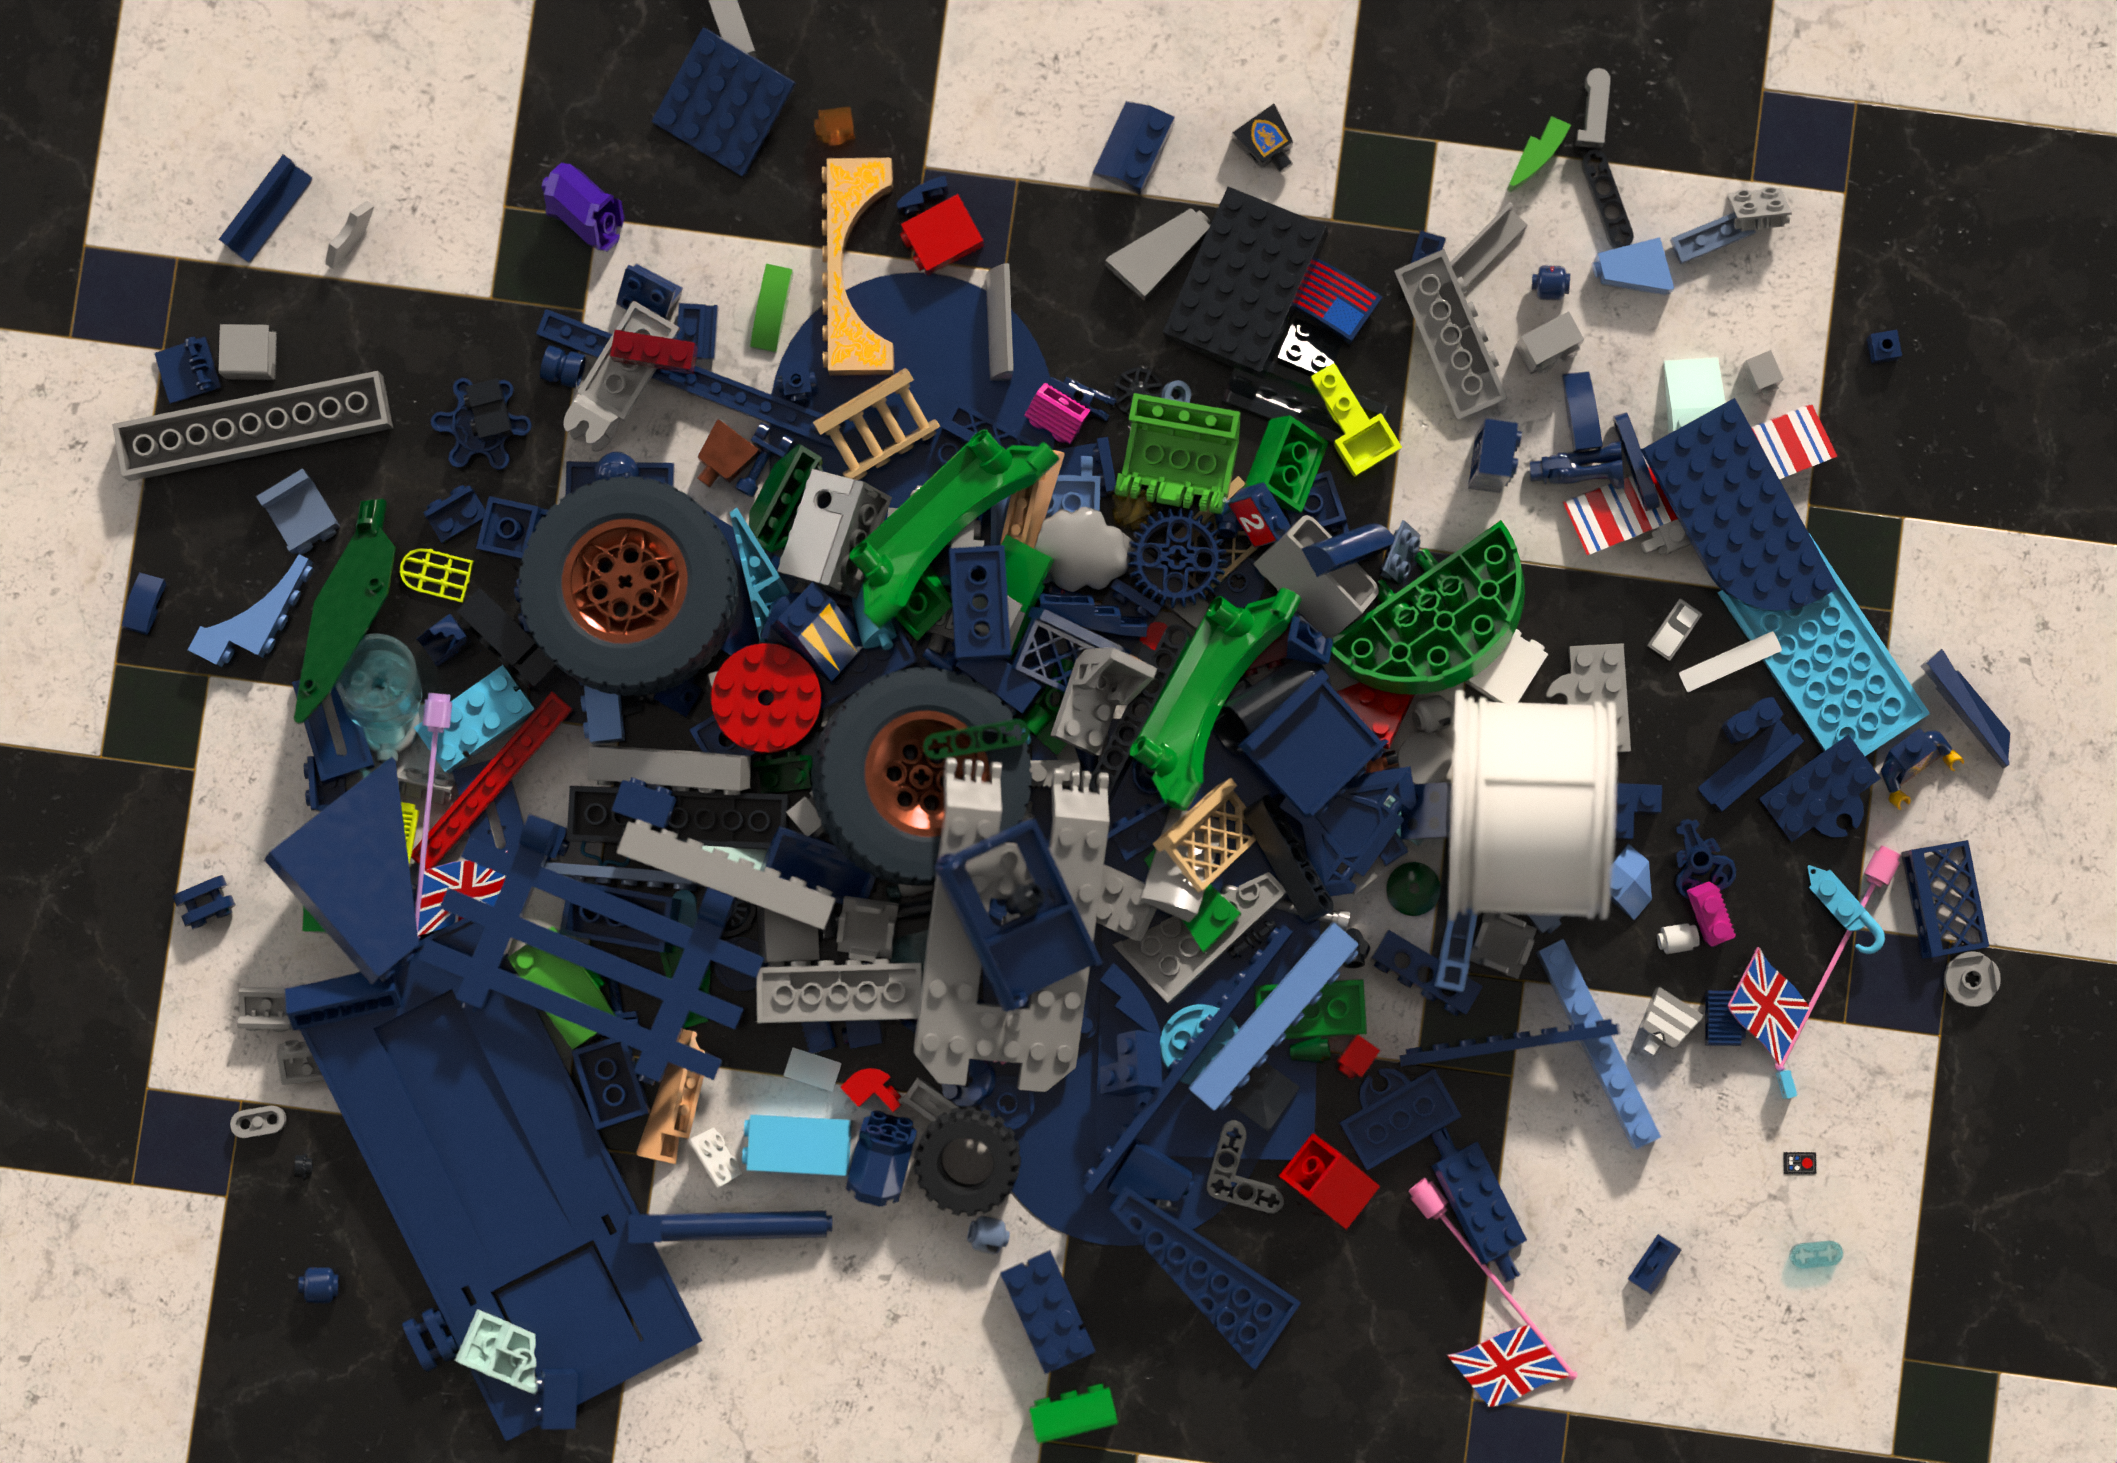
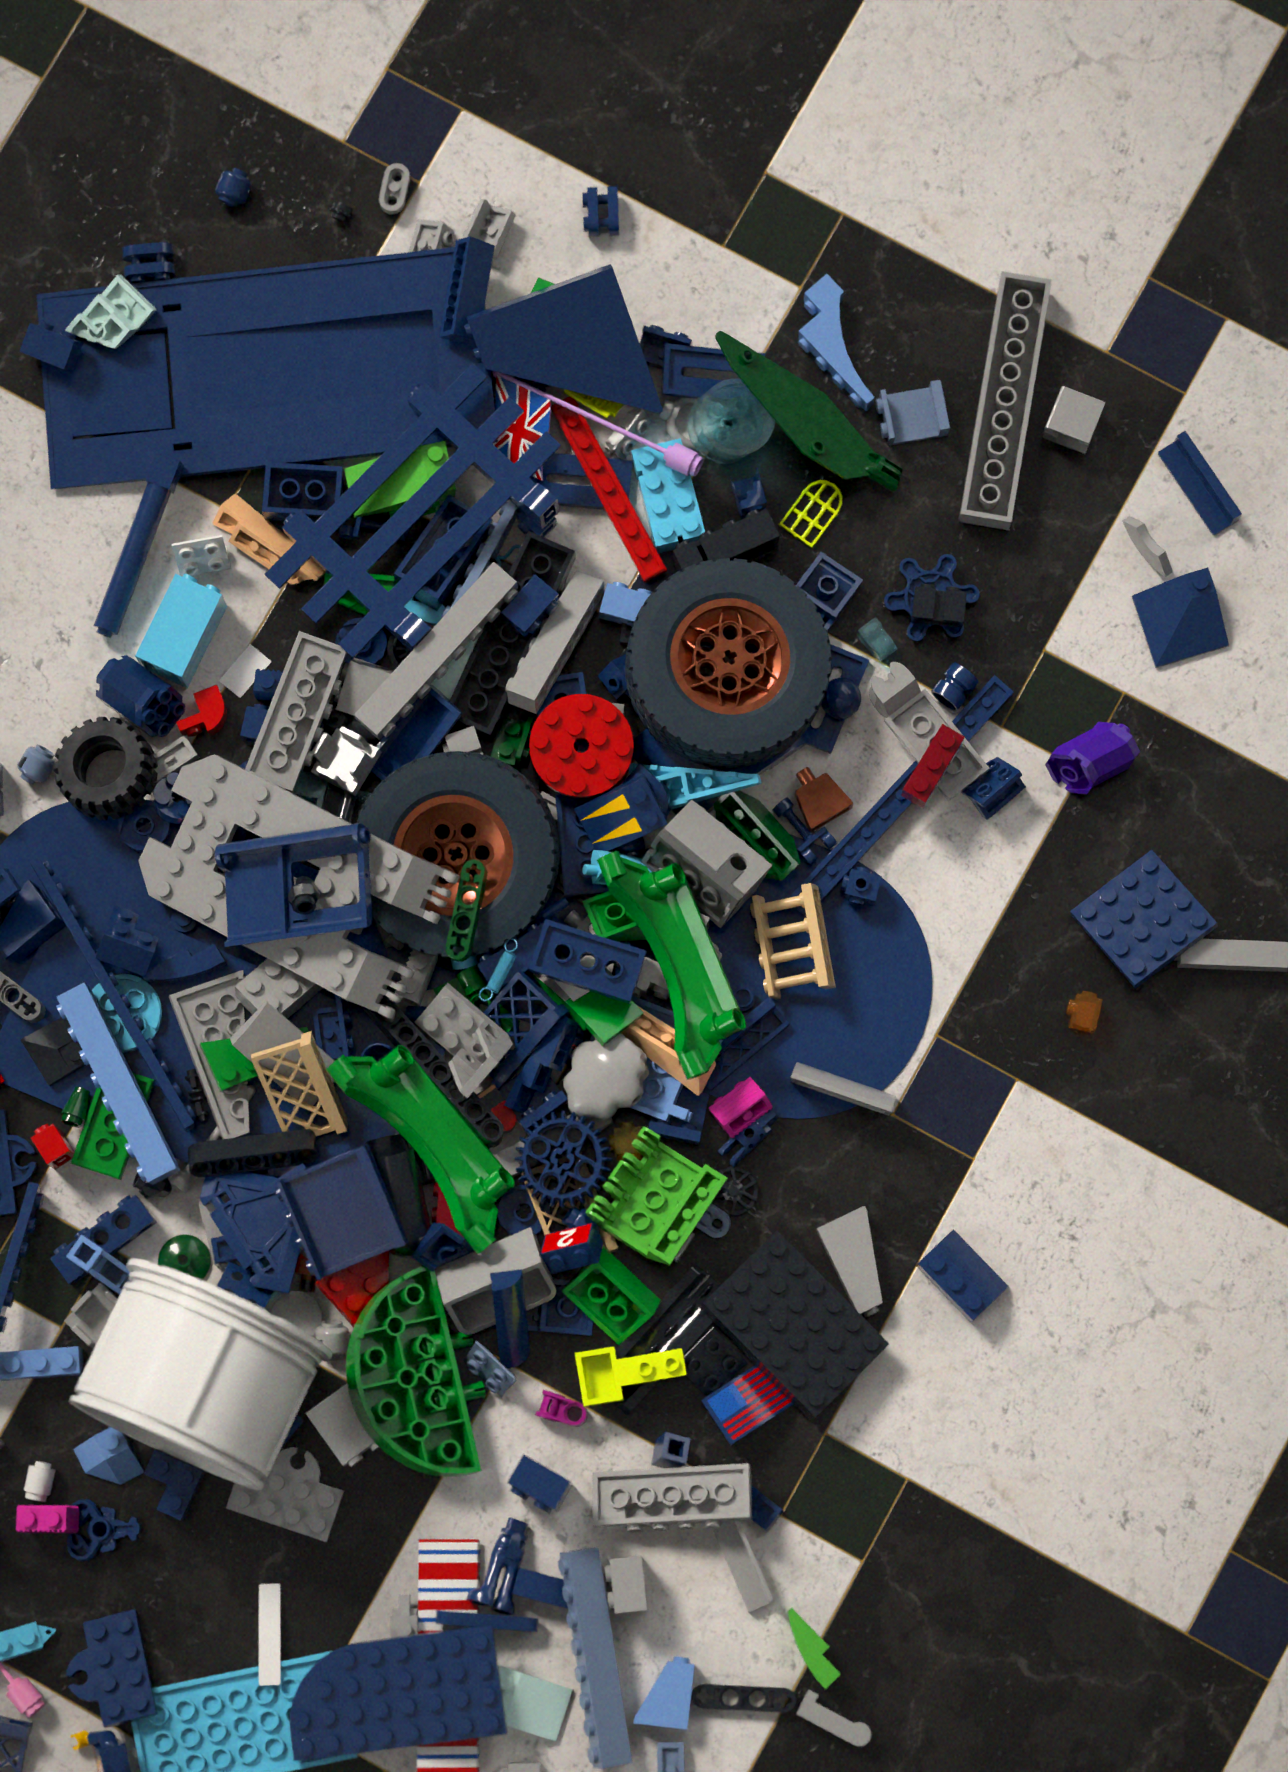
camera: 110 degrees right, 5 degrees down
dark blue slope [121,573,166,635] -> none
dark blue hinge [154,337,221,404] -> none
dark blue bracket [423,485,485,544] -> none
dark blue plate [676,303,719,360] -> none
bright green slope [750,263,794,353] -> none
tan arch [822,158,894,375] -> none
dark blue slope [897,176,948,216] -> none
red brick [899,194,984,276] -> none
black torso [1231,103,1293,173] -> none
dark blue head [1531,265,1570,301] -> none
slope [1647,598,1702,661] -> none
dark blue panel [1698,720,1804,813] -> none
dark blue brick [1722,697,1783,744] -> none
none -> medium azure piece [479,939,518,1001]
none -> magenta piece [535,1390,588,1427]
none -> sand blue brick [558,1547,632,1769]
none -> dark blue brick [651,1432,690,1468]
none -> clear light blue leg [857,617,897,662]
none -> dark blue slope [1131,567,1229,668]

